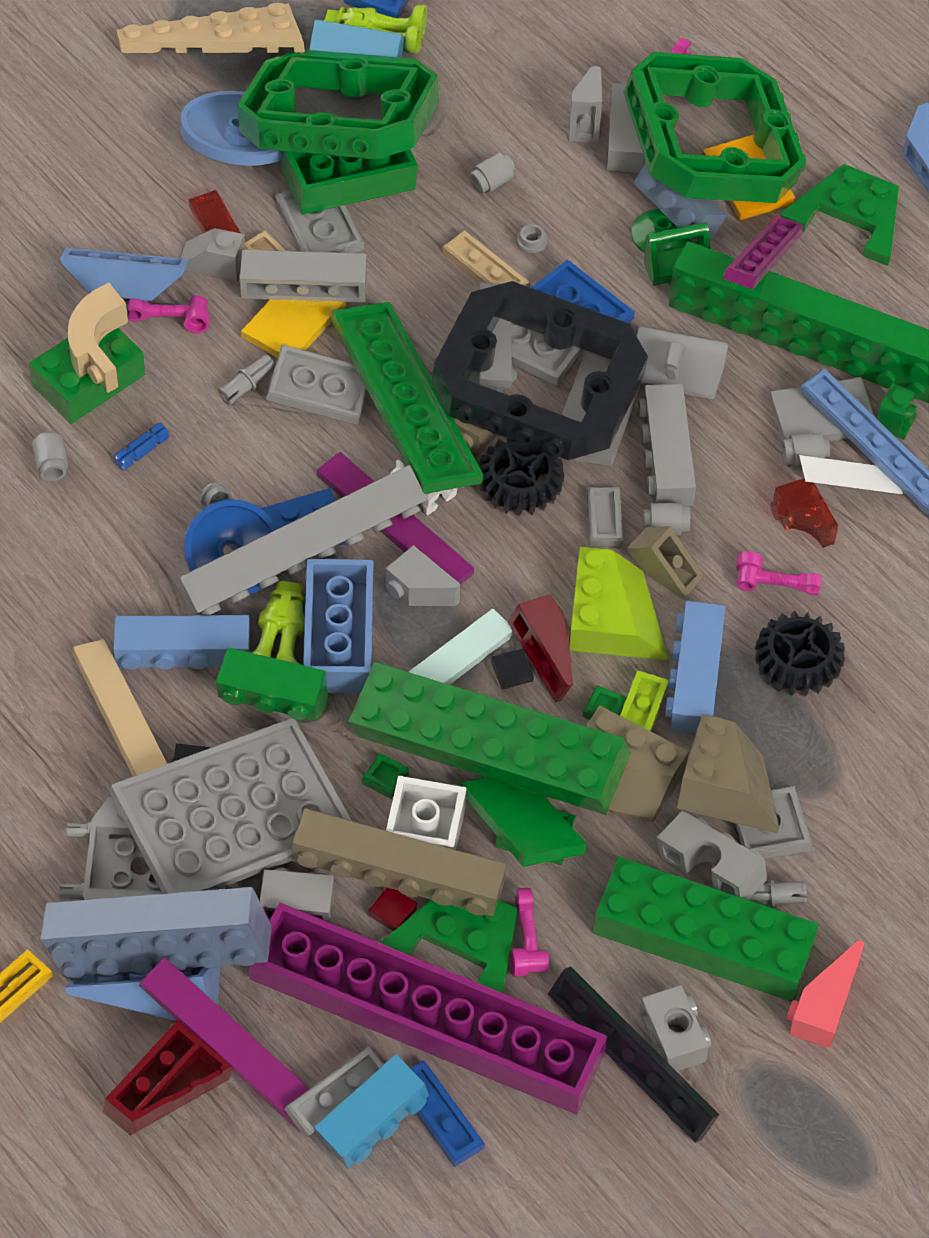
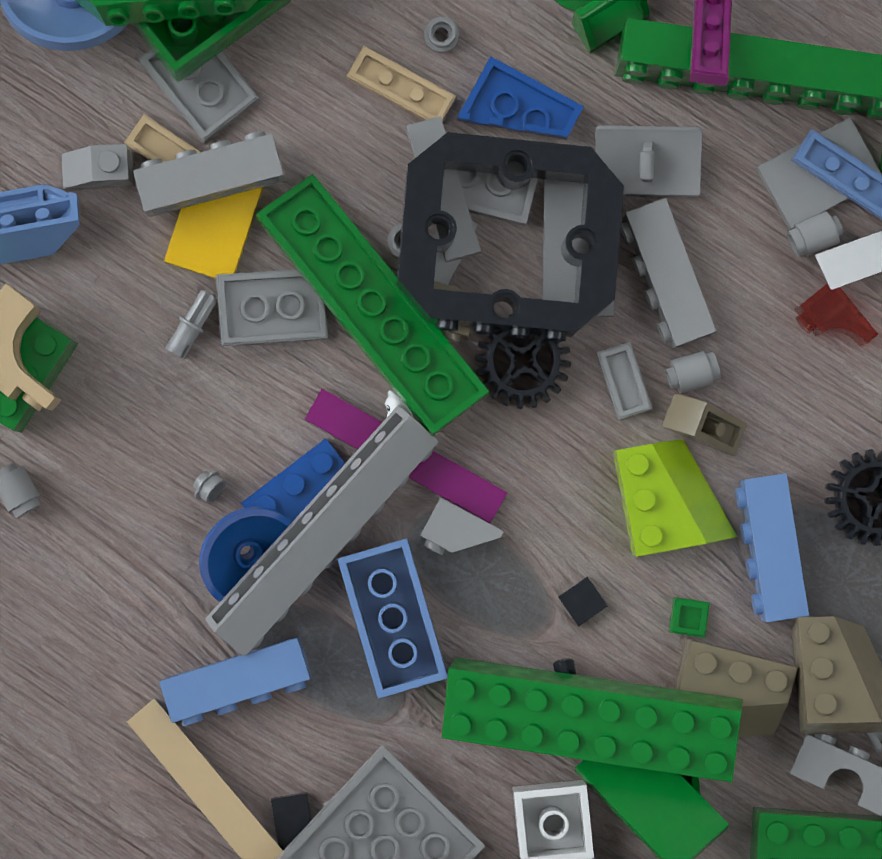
camera: 15 degrees left, 30 degrees up
blue axle [113,423,169,470] -> none
dark pink brick [127,296,210,333] -> none
clear red tile [188,190,240,233] -> none
green slope [216,647,329,721] -> none
lime piece [252,581,305,664] -> none
green tile [362,753,409,799] -> none
light aqua tile [409,608,515,685] -> none
dark red slope [507,594,573,703] -> none
lime plate [620,670,669,732] -> none
dark pink brick [736,551,822,595] -> none

